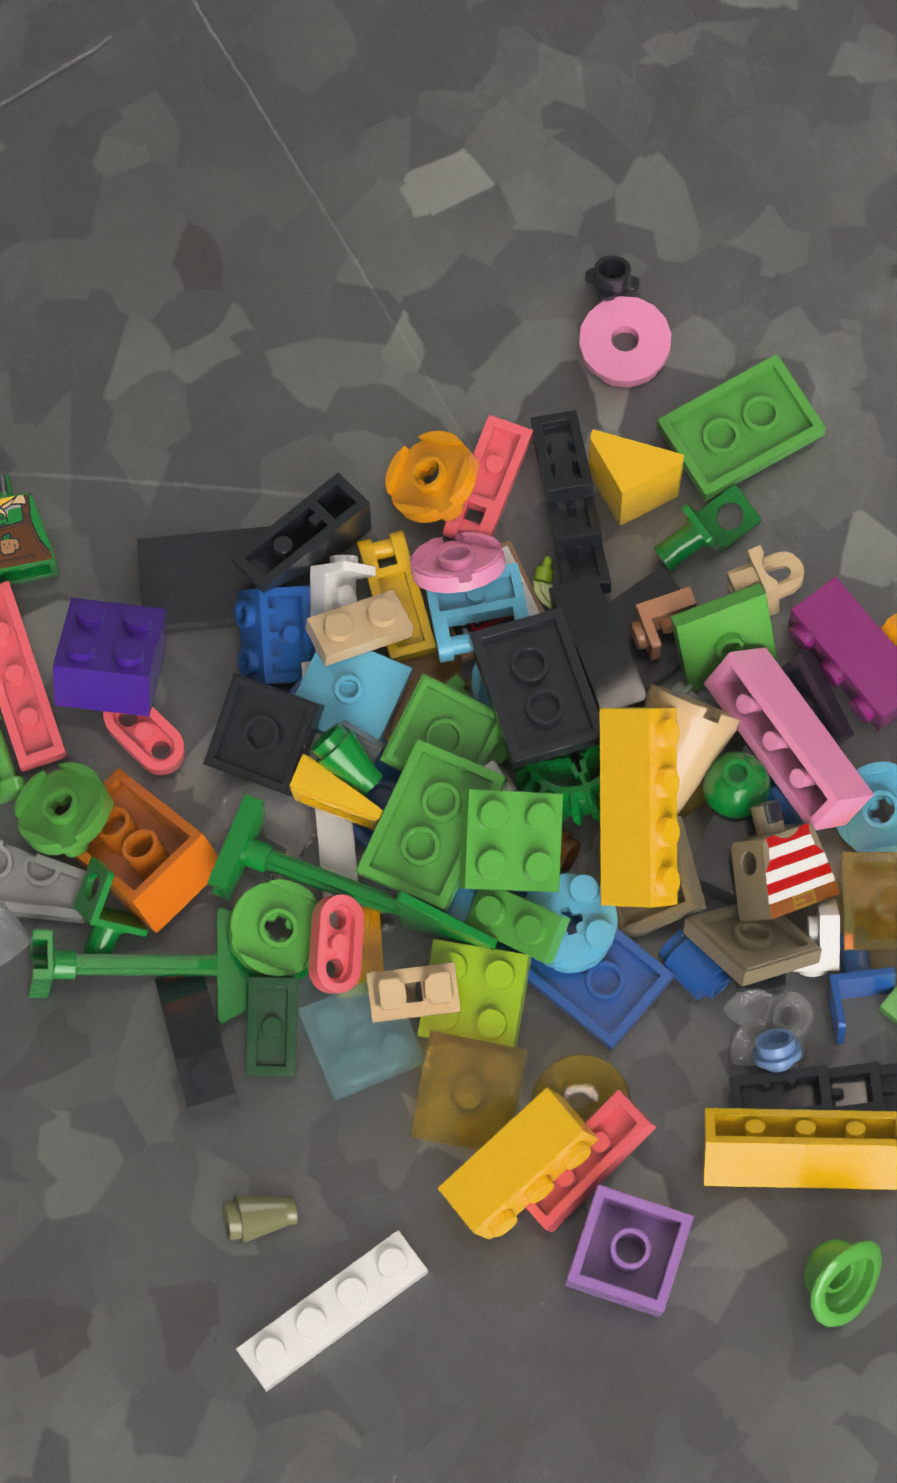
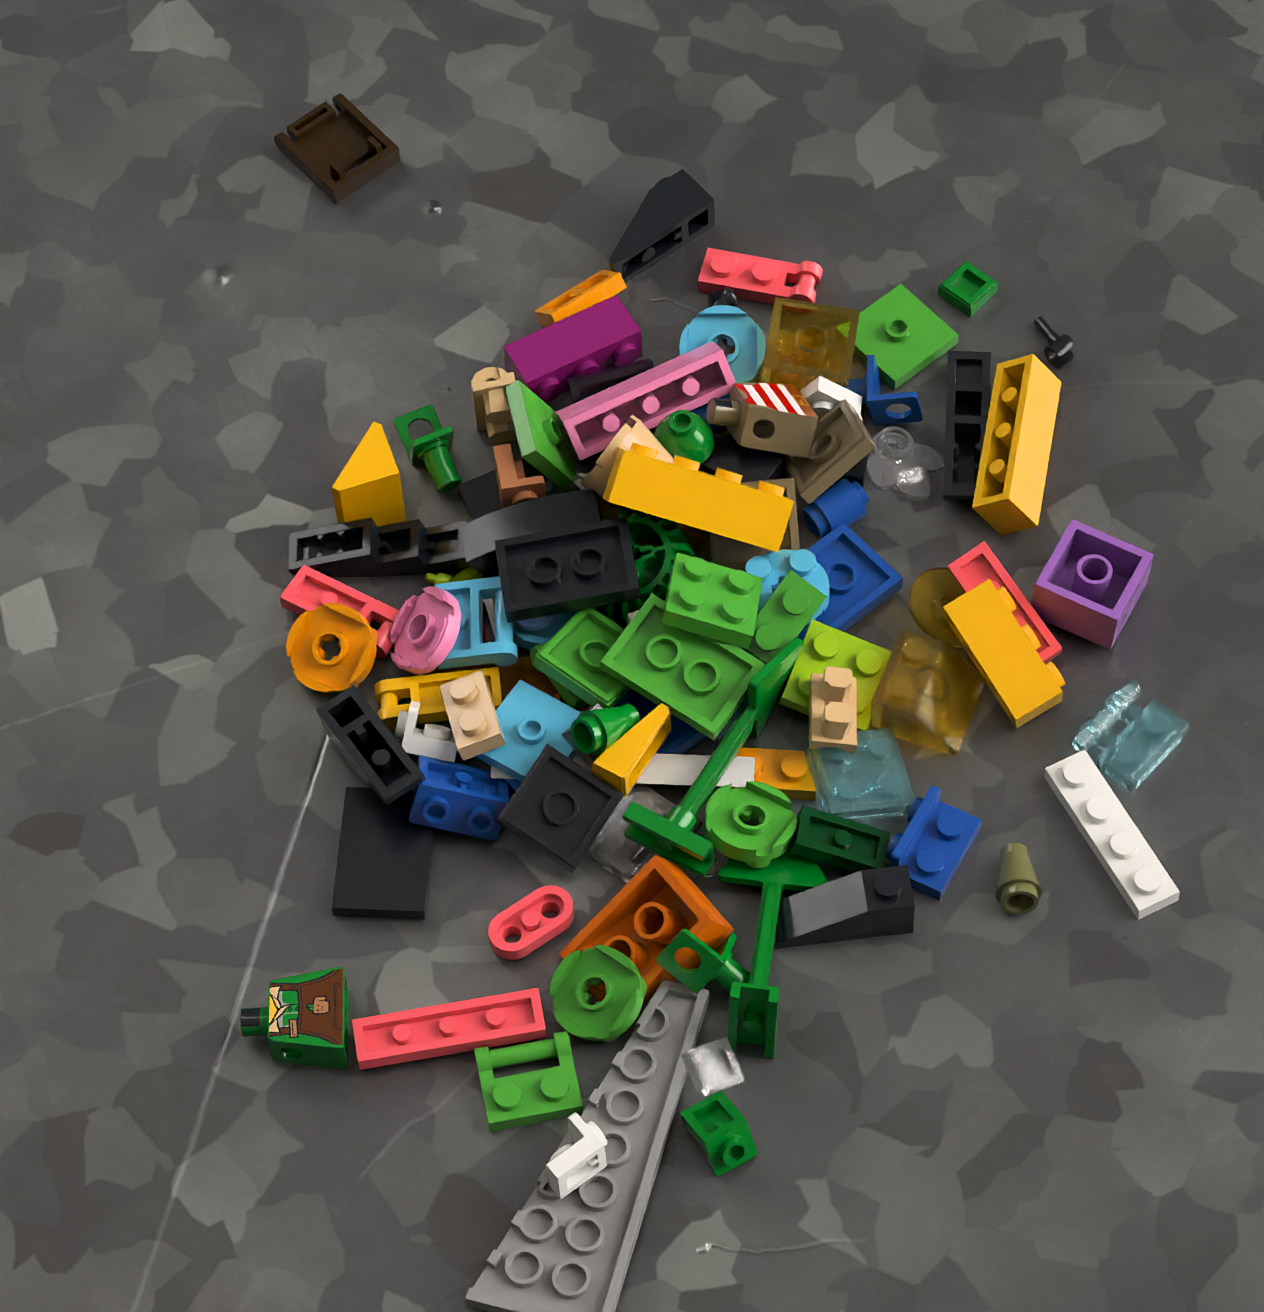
camera: 80 degrees left, 15 degrees down
dark purple brick [53,597,166,717] -> none
coral plate [308,895,364,994] -> none
bright pink tile [579,296,671,388] -> none
black plate [585,255,639,301] -> none
bright green plate [656,354,826,502] -> none
medium blue plate [752,1028,802,1072] -> none
bright green hat [803,1238,882,1327] -> none
none -> blue bracket [886,786,981,901]
none -> clear light blue plate [1072,681,1190,792]

